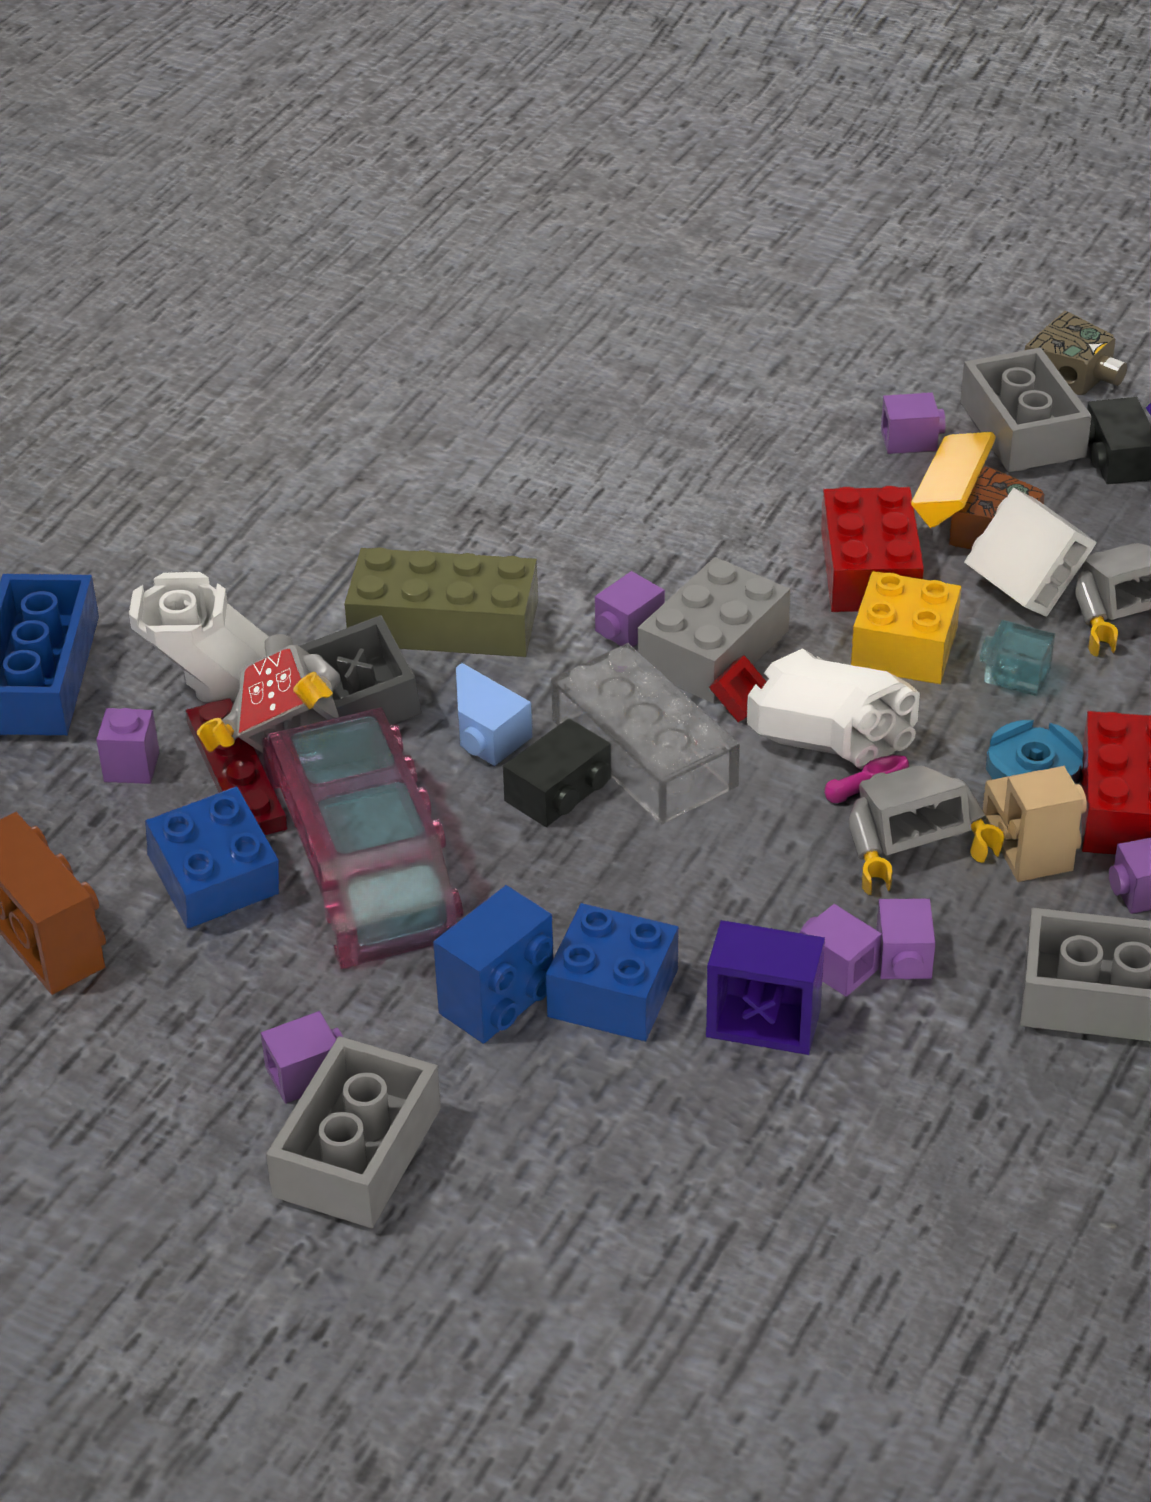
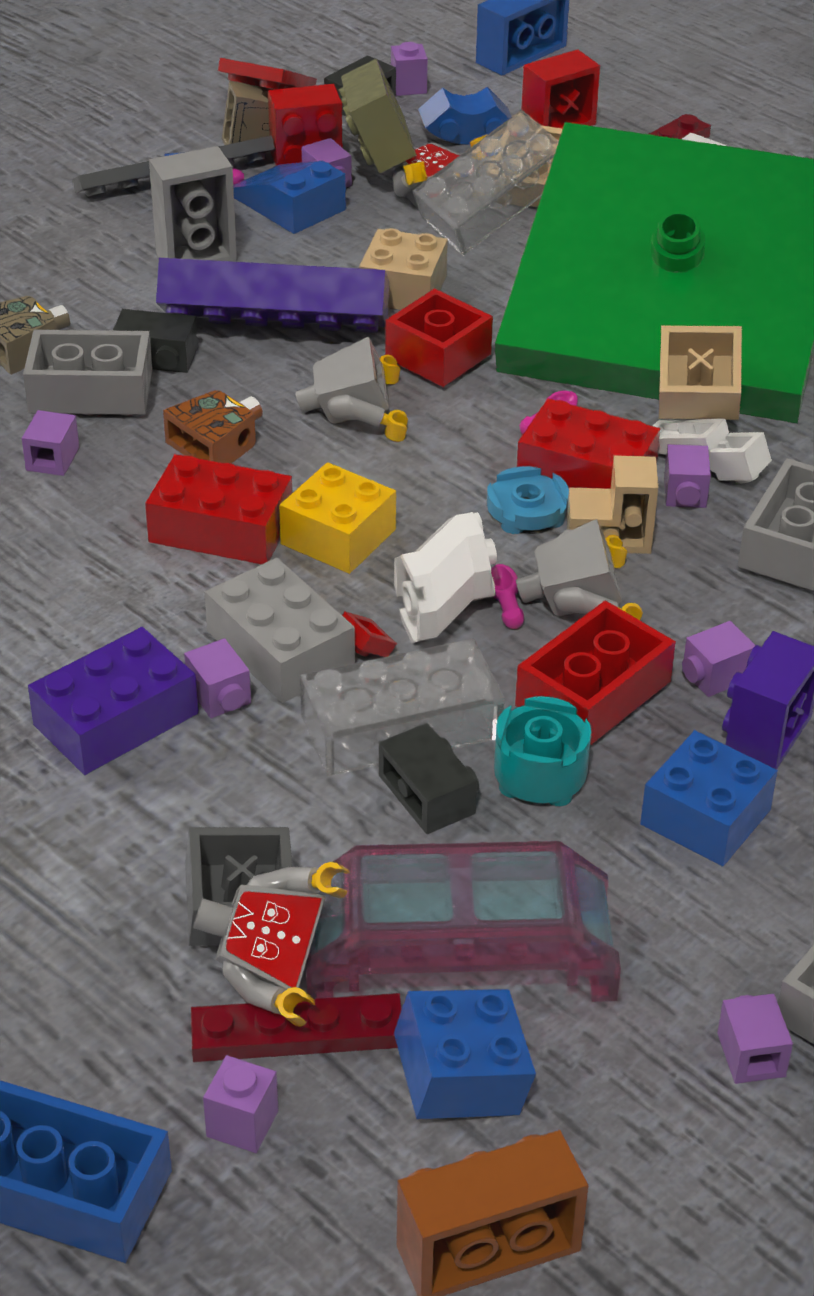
camera: 75 degrees left, 0 degrees up
white brick [129,572,269,703] -> none
olive brick [344,547,538,657] -> none
blue brick [433,885,554,1044] -> none
light blue slope [456,663,533,766] -> none
medium lavender brick [876,899,935,979] -> none
yellow slope [911,432,996,528] -> none
white brick [964,487,1097,617] -> none
clear light blue brick [980,620,1055,696] -> none
none -> dark purple brick [28,626,198,776]
none -> teal brick [494,696,591,806]
none -> red brick [515,600,676,746]

